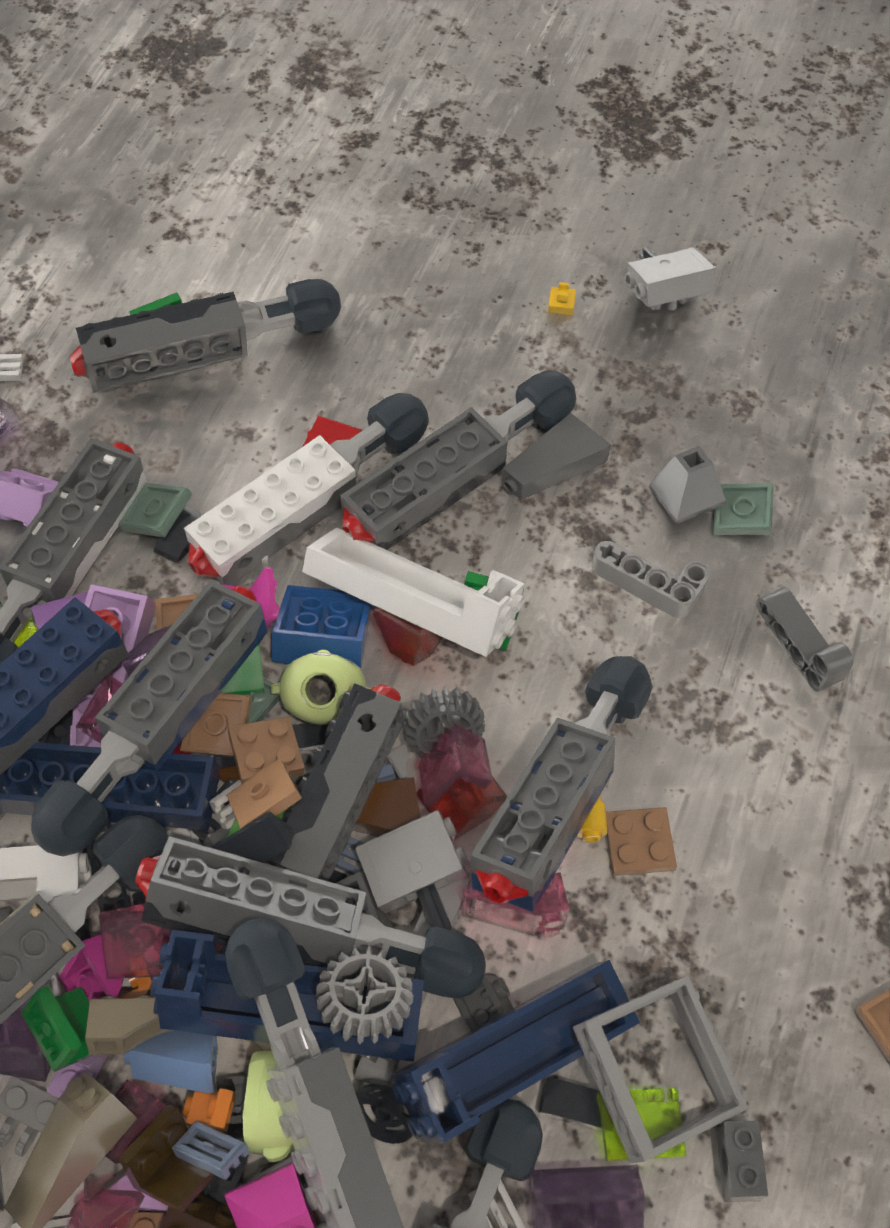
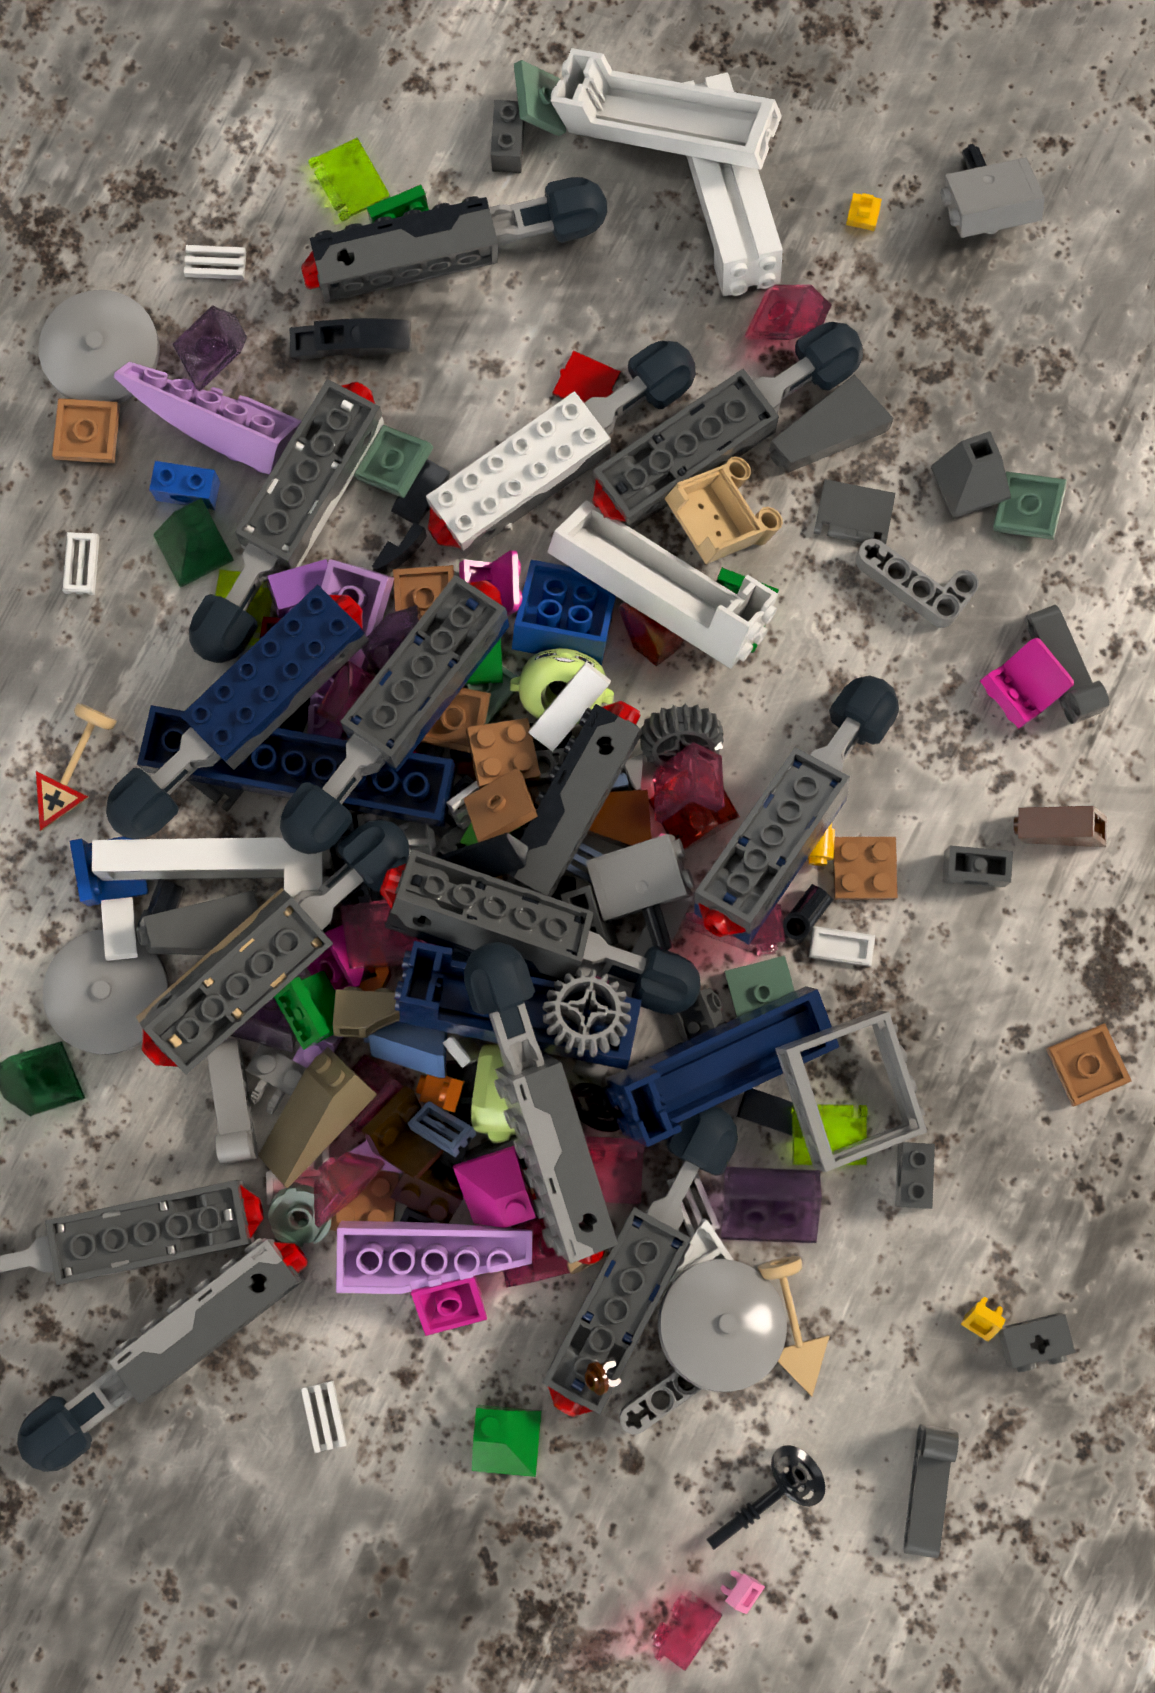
camera: 10 degrees right, 20 degrees up
none -> black slope [289,318,412,360]
none -> clear neon green piece [308,138,390,222]
none -> black slope [372,522,427,575]
none -> white tile [443,1034,485,1068]
none -> dark grey brick [491,100,525,173]
none -> sand green plate [514,60,566,136]
none -> white tile [528,661,611,752]
none -> white brick [551,48,782,170]
none -> clear pink bracket [585,1136,644,1204]
none -> tan piece [665,457,783,564]
none -> white brick [684,72,783,297]
none -> sand green plate [724,956,795,1018]
none -> clear pink slope [745,284,832,340]
none -> black piece [779,884,833,946]
none -> white tile [808,926,875,967]
none -> dark grey piece [814,479,896,544]
none -> dark grey brick [942,845,1013,887]
none -> dark pink bracket [980,638,1074,729]
none -> reddish brown slope [1013,806,1107,847]

